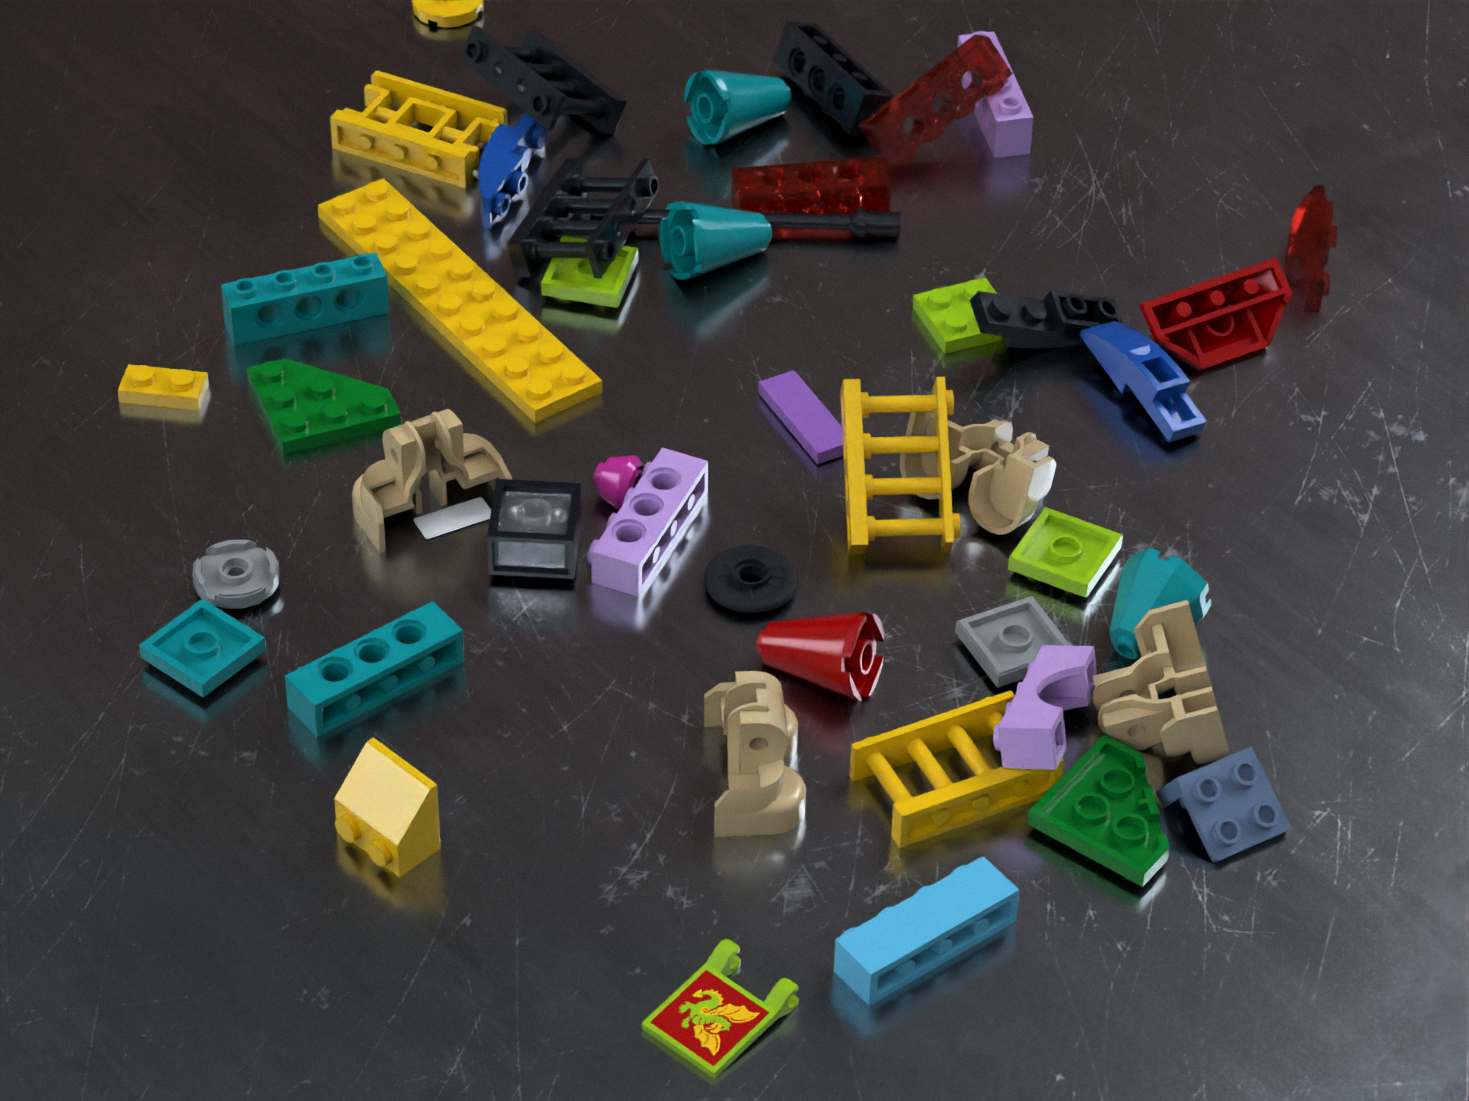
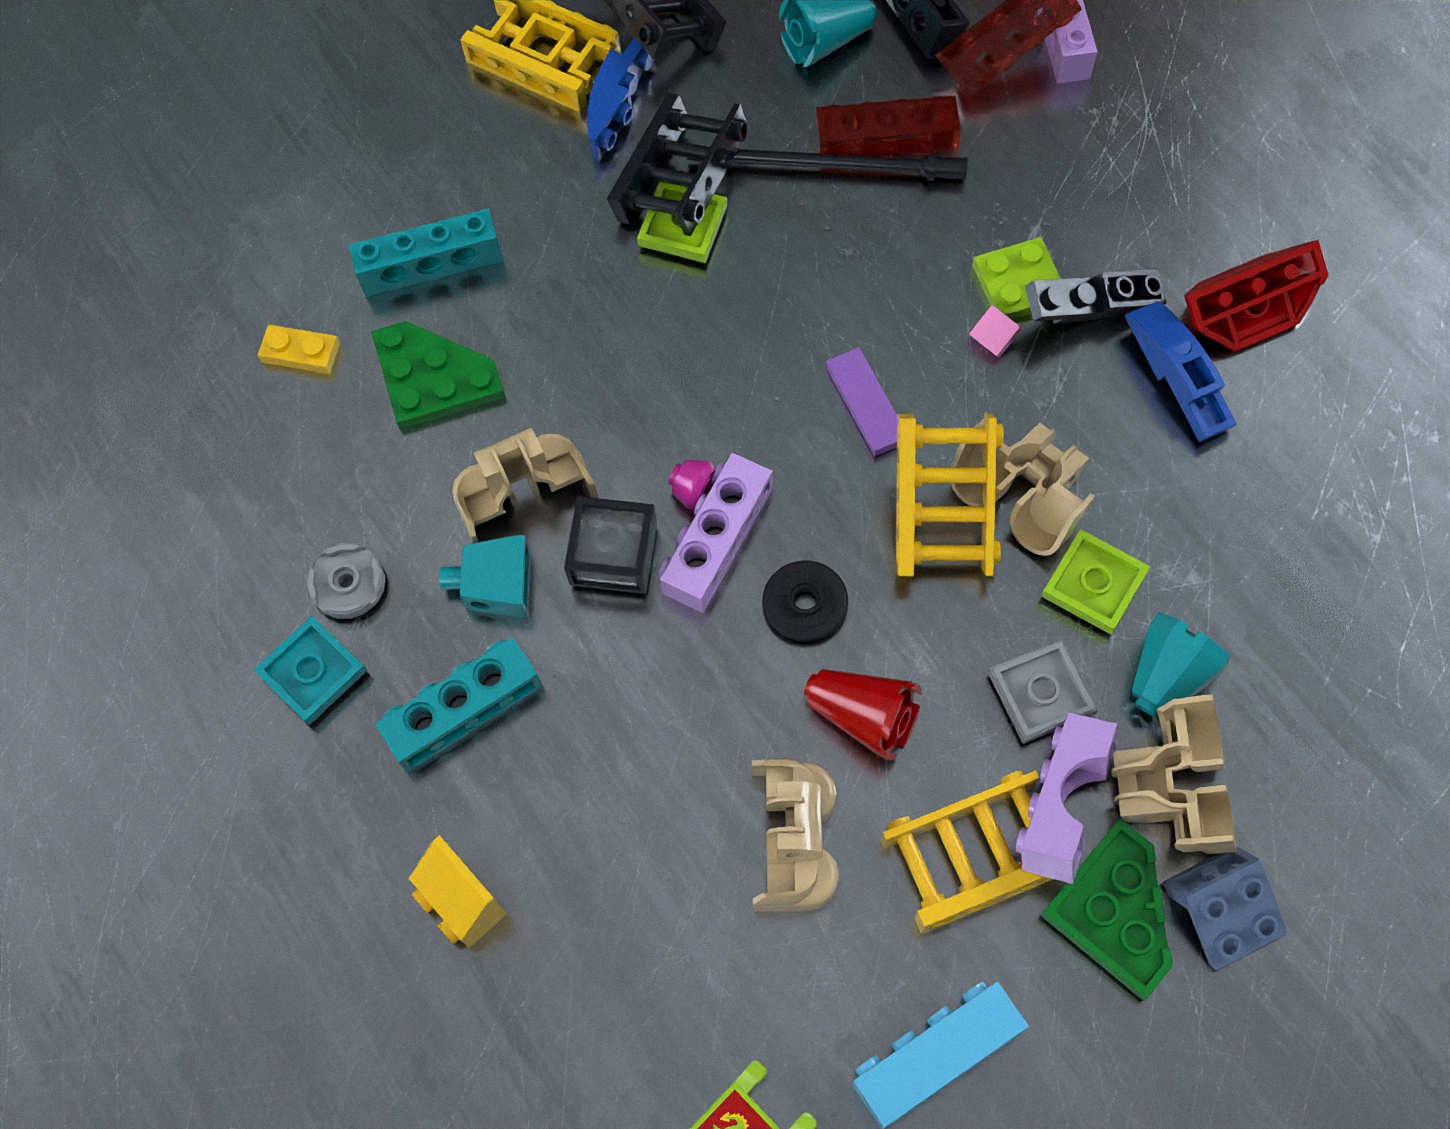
camera: 10 degrees right, 25 degrees up
yellow plate [318,178,602,423] -> none
white sticker [413,497,491,539] -> none
teal cone [659,201,772,280] -> none
clear red slope [1284,185,1337,312] -> none
none -> teal torso [439,535,530,618]
none -> bright pink tile [969,305,1023,358]

